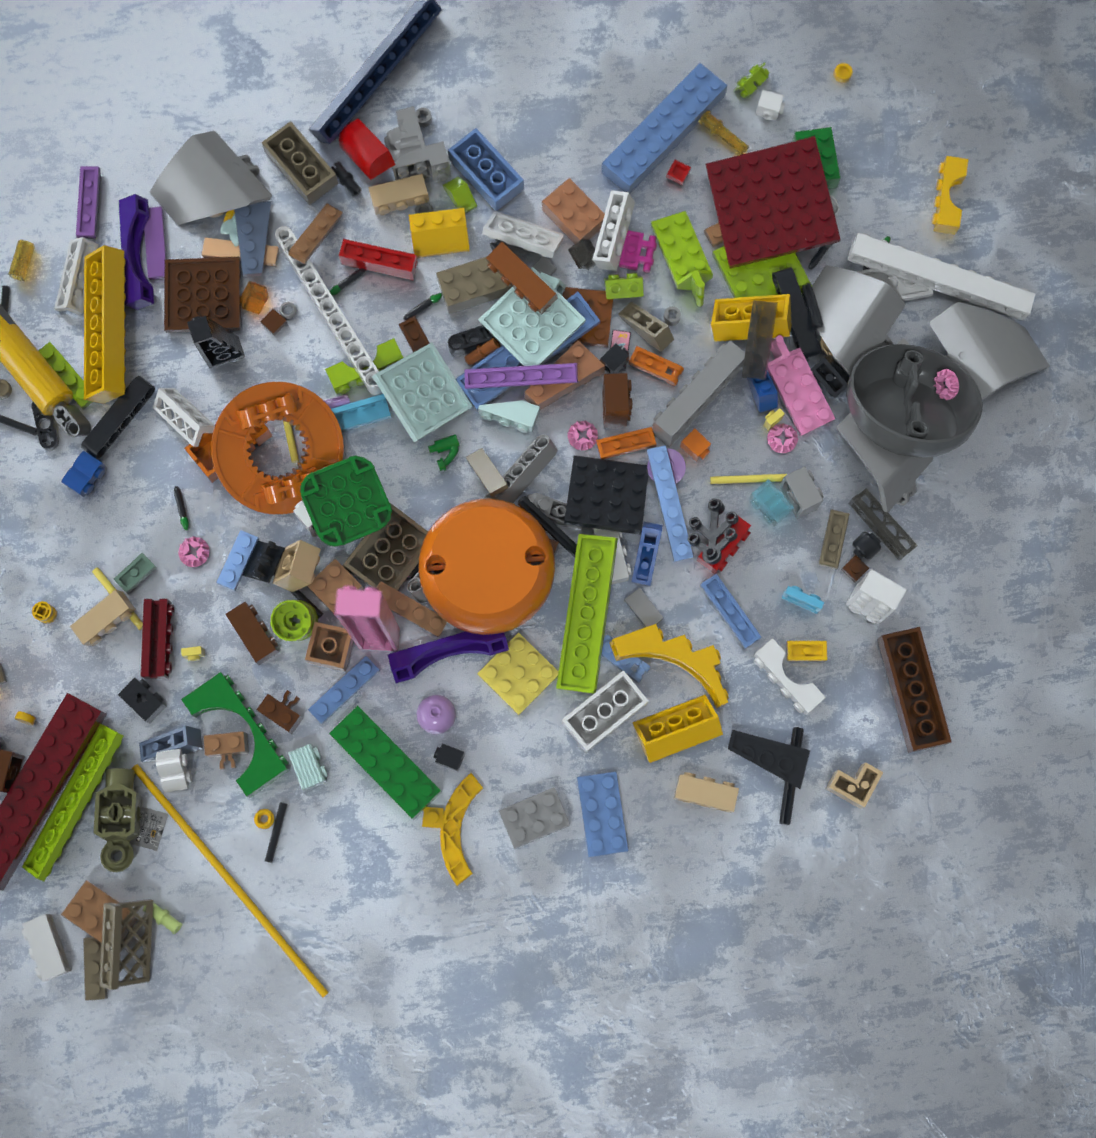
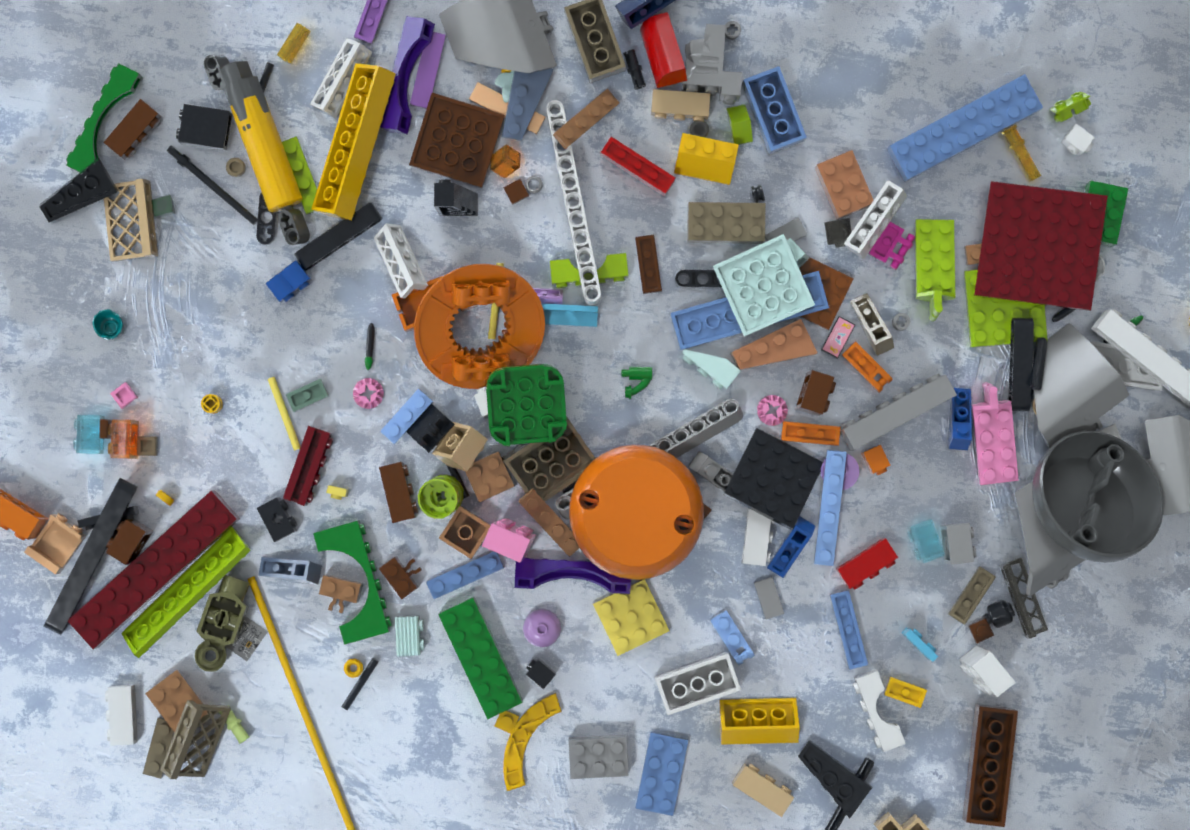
camera: 20 degrees right, 10 degrees up
tan brick [70,590,136,646] -> none
white brick [155,748,192,793] -> none
black piece [329,268,366,296] -> none
light aqua plate [372,342,473,442] -> none
black piece [403,293,442,320] -> none
dark orange axle [464,337,500,365] -> none
medium lavender tile [464,363,578,389] -> none
tile [466,448,508,497] -> none
white plate [482,211,564,258] -> none
dark orange brick [486,242,558,315] -> none
black axle [518,496,577,558] -> none
lime plate [556,534,618,694] -> none
black brick [600,344,629,374] -> none
lime bracket [604,273,644,299] -> none
yellow arch [609,624,729,709] -> none
red plate [666,159,691,185] -> none
black plant [687,498,739,565] -> none
light yellow bar [710,474,787,484] -> none
yellow slope [711,294,791,341] -> none
clear smoke fence [741,300,778,380] -> none
light yellow plate [763,408,785,431] -> none
bright pink gear [767,423,798,453] -> none
black brick [810,355,849,398] -> none
yellow tile [833,63,853,83] -> none
bright pink gear [933,369,959,400] -> none

